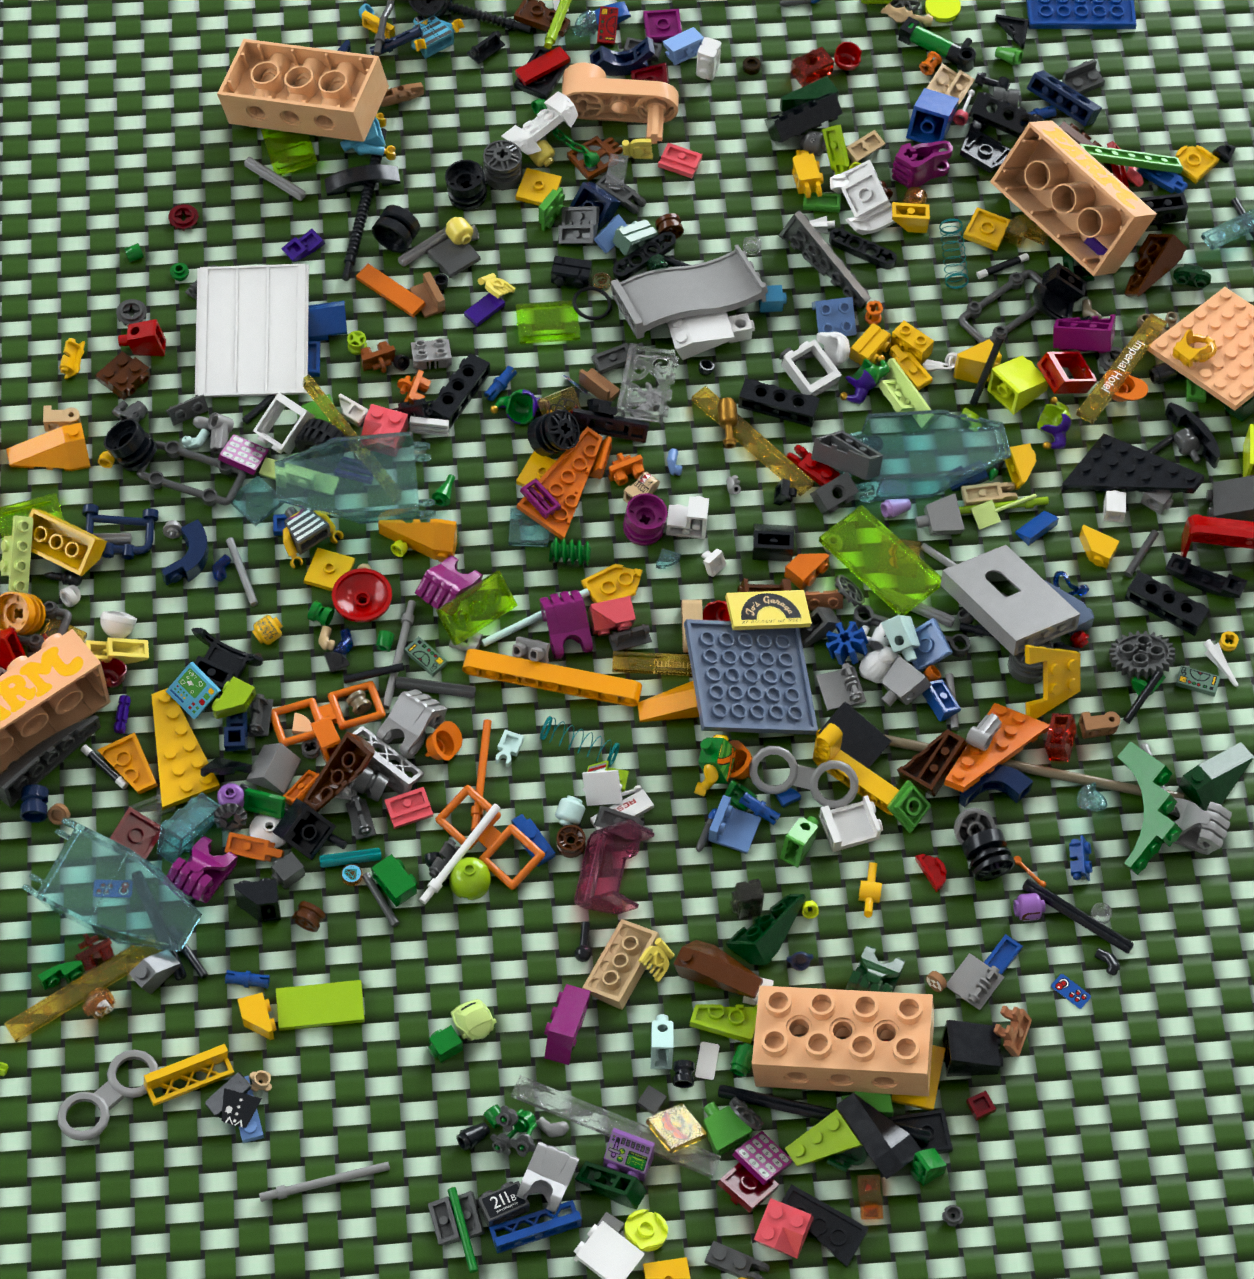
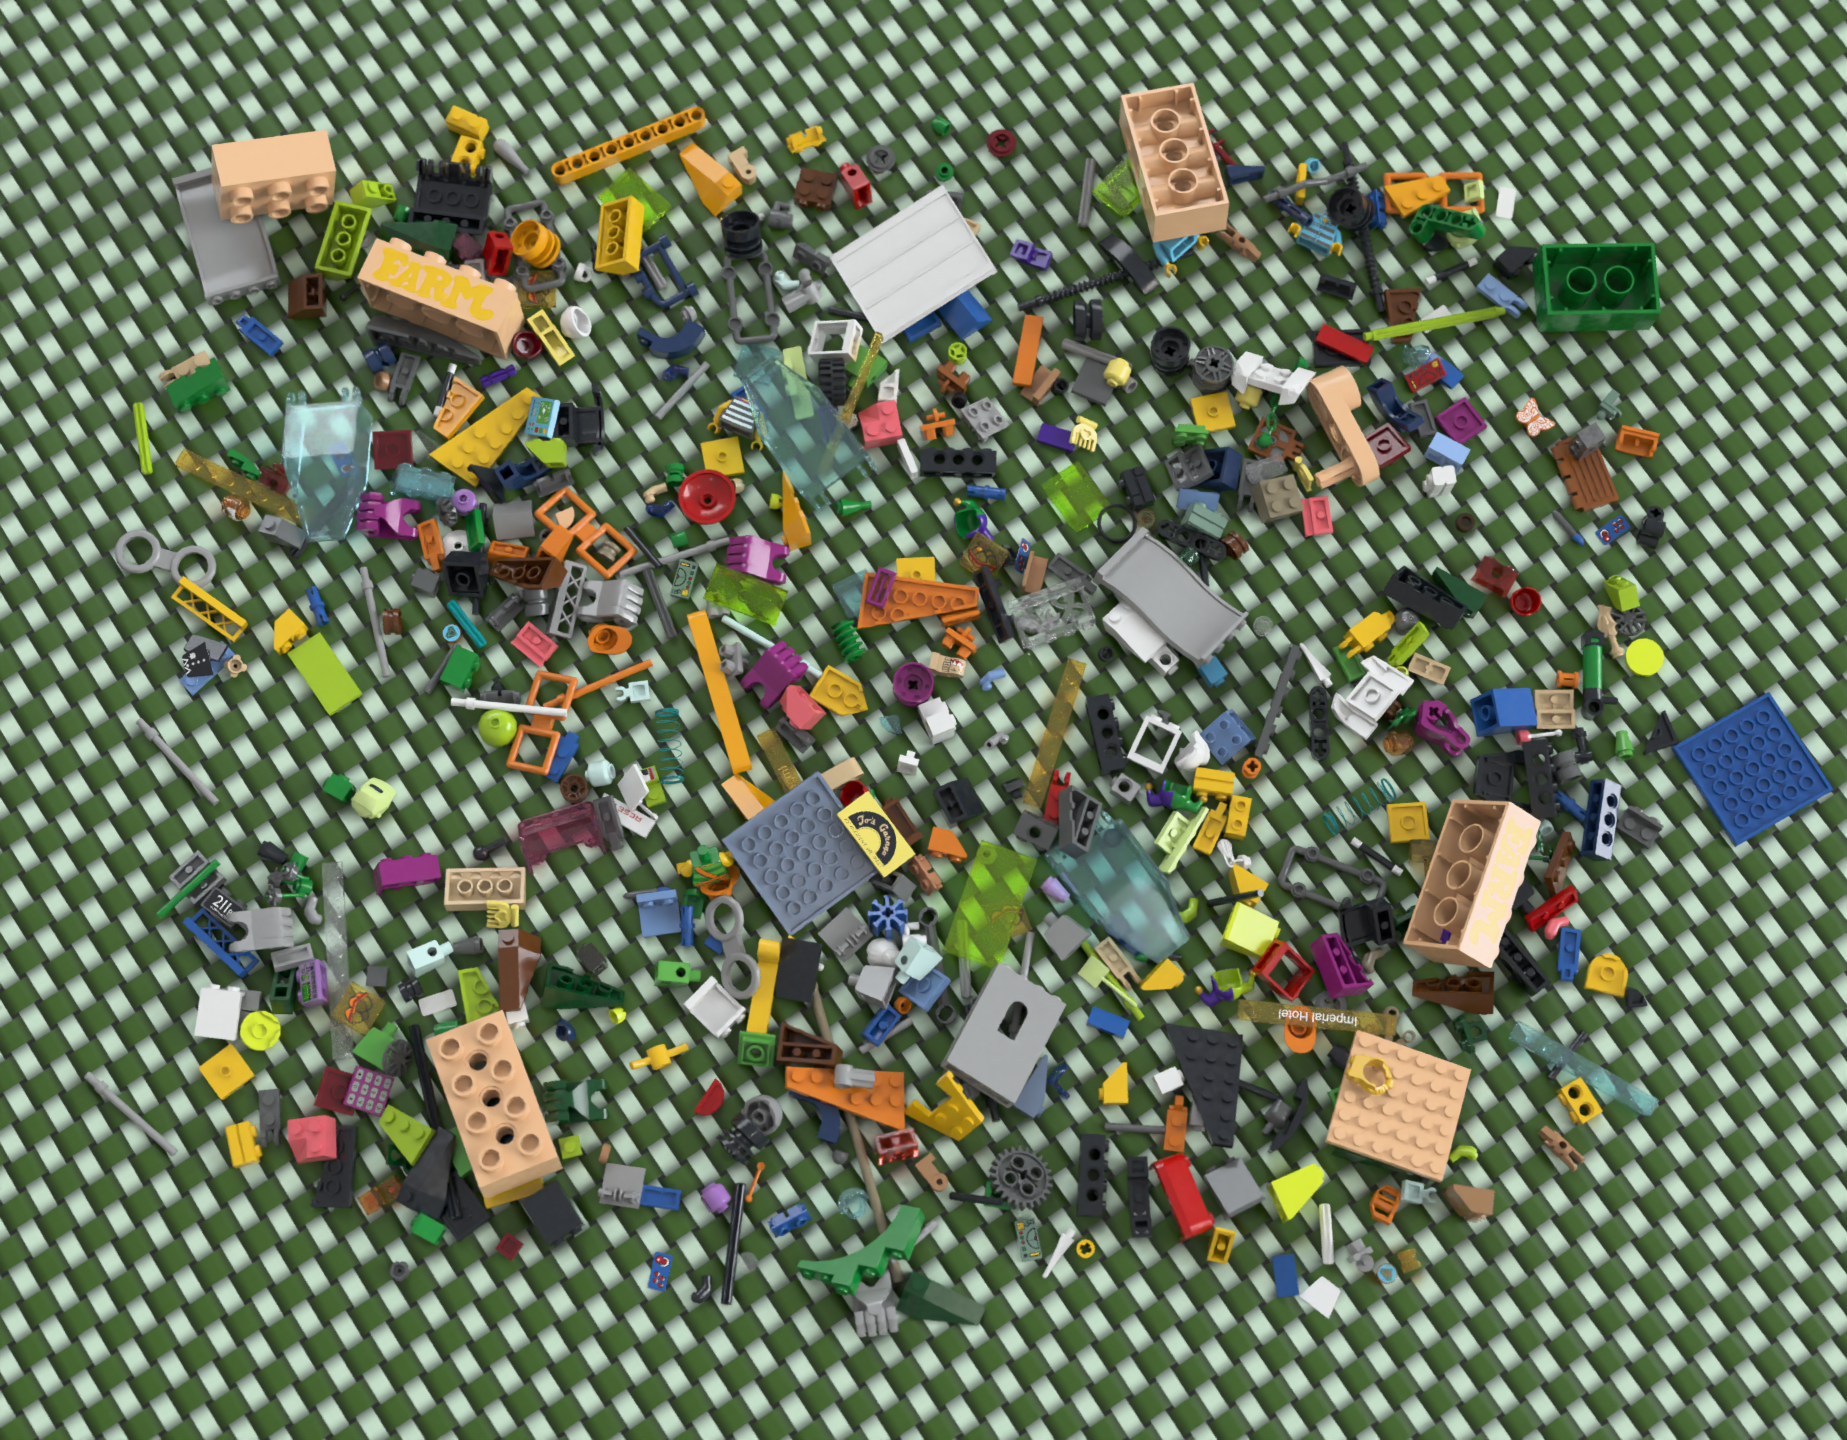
camera: 60 degrees right, 15 degrees up
yellowish green bracket [0,515,33,593] -> none
black bar [167,925,208,979] -> none
tile [218,434,269,475] -> none
black slope [234,878,281,922] -> none
yellow head [252,615,283,645] -> none
black tile [323,651,350,672] -> none
black hinge [392,398,434,421] -> none
black wheel [527,410,580,456] -> none
black slope [587,398,617,416] -> none
pearl gold piece [717,398,738,449] -> none
dark grey wheel [835,575,865,606] -> none
yellow slope [892,202,930,233] -> none
nougat plate [993,1006,1032,1057] -> none
red plate [1070,630,1089,648] -> none
bright green tile [1079,144,1183,174] -> none
none -> light grey tile [271,943,314,973]
none -> light grey bar [359,567,391,678]
none -> dark grey hinge [388,352,421,406]
none -> dark grey cone [453,936,484,956]
none -> dark grey hinge [832,1149,849,1165]
none -> light grey brick [1109,773,1141,806]
none -> orange hinge [1163,1095,1188,1153]
none -> dark tan brick [1251,474,1304,524]
none -> green plate [1386,707,1418,730]

